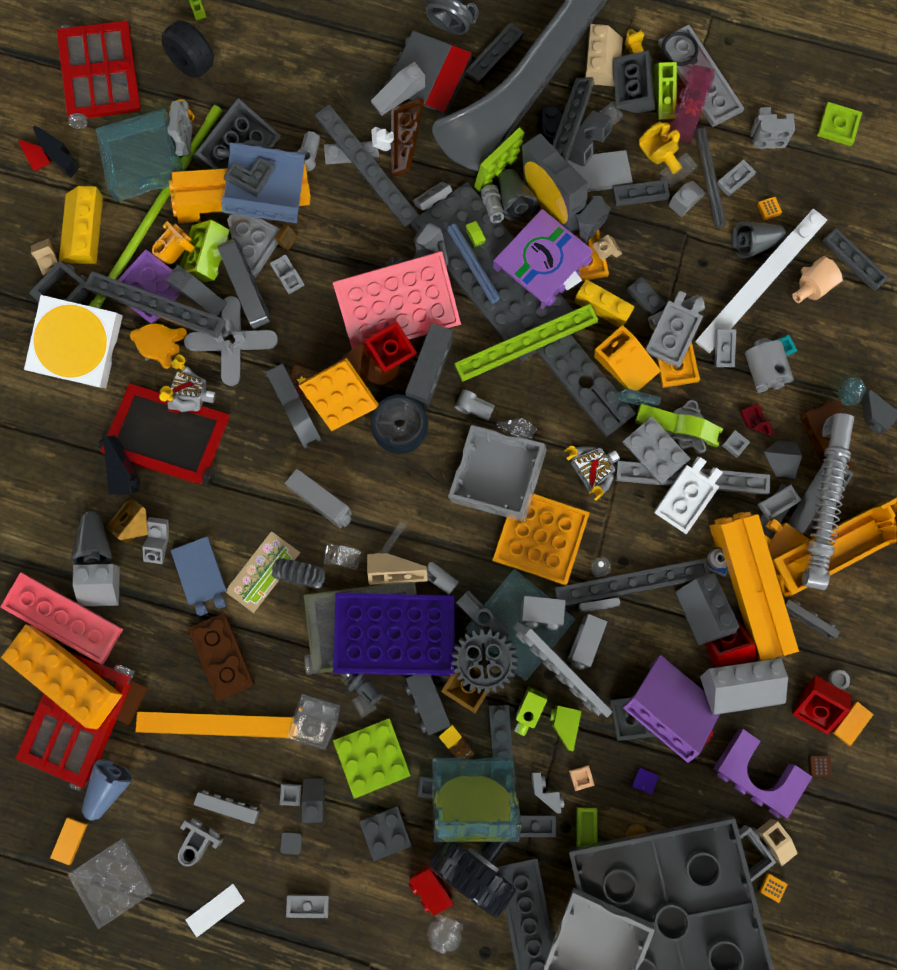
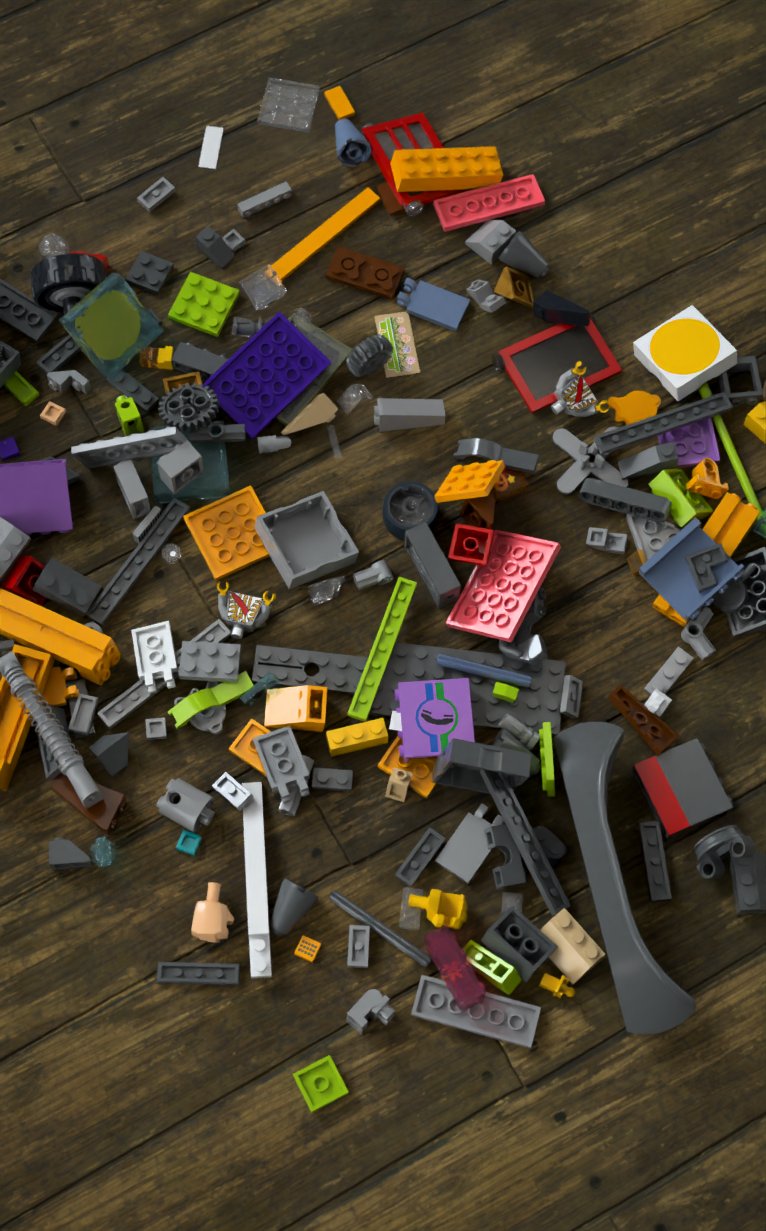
camera: 135 degrees right, 10 degrees down
light grey pin [178,818,224,866] -> none
dark grey piece [280,832,302,855] -> none
dark grey plate [315,105,419,229] -> none
light grey slope [371,62,425,116] -> none
lime slope [550,705,582,751] -> none
dark grey slope [576,196,611,244] -> none
black tyre [662,32,699,66] -> none
light grey slope [669,181,706,217] -> none
dark red slope [739,403,774,436] -> none

